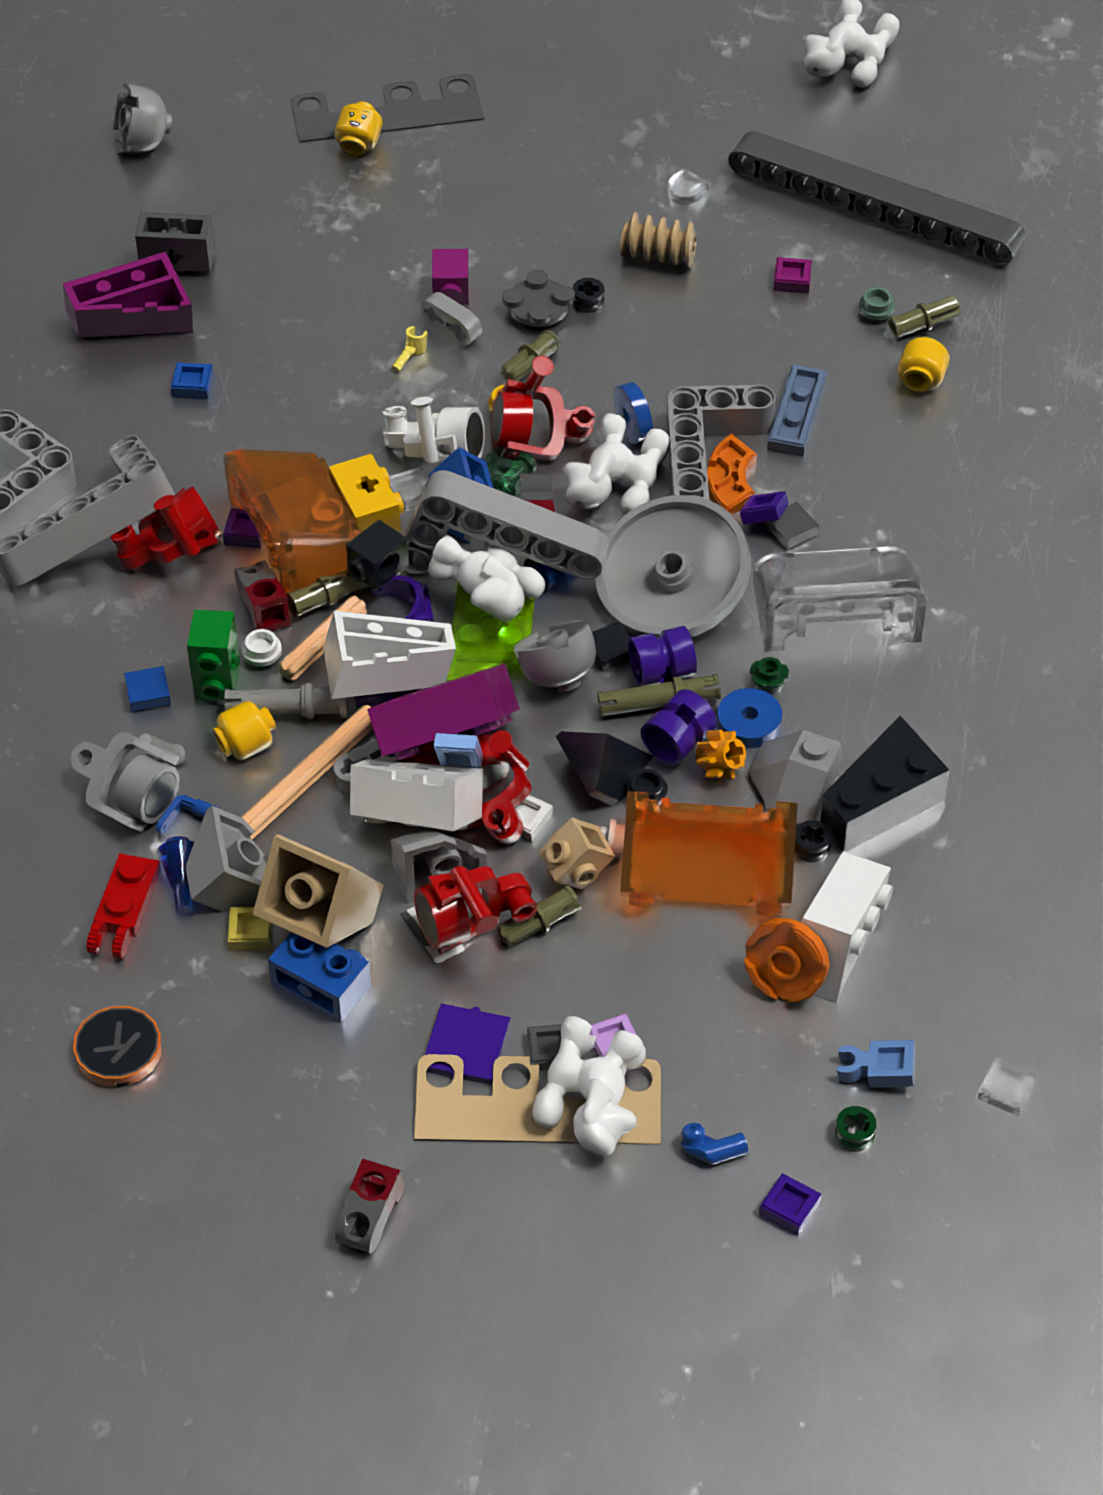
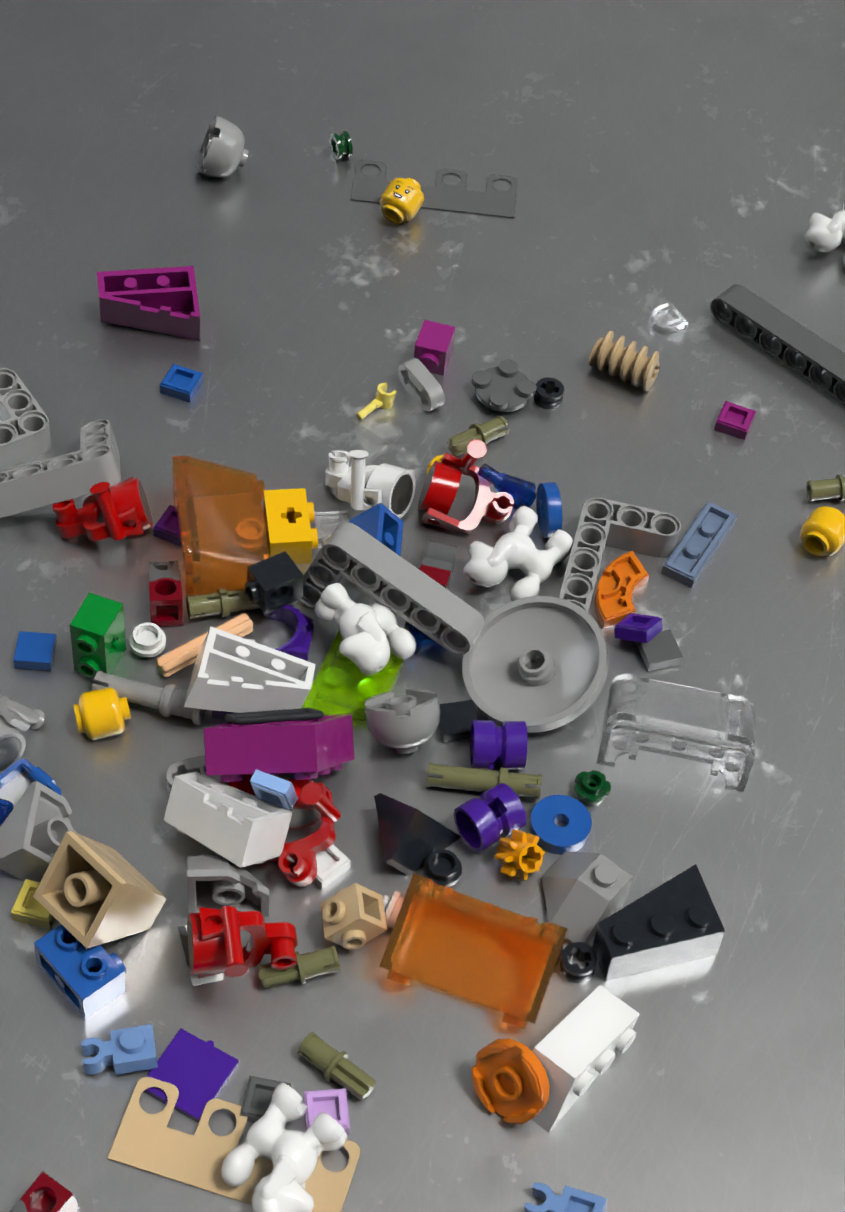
camera: 10 degrees right, 0 degrees up
dark grey brick [135,212,215,272] -> none
light nougat axle [241,705,373,840] -> none
clear green piece [484,452,537,496] -> none
sand green plate [859,287,895,320] -> none
none -> medium blue plate [81,1024,158,1075]
none -> black piece [224,708,324,725]
none -> olive axle [297,1032,376,1099]
none -> dark green bush [330,131,353,160]
none -> clear blue cone [478,463,536,511]

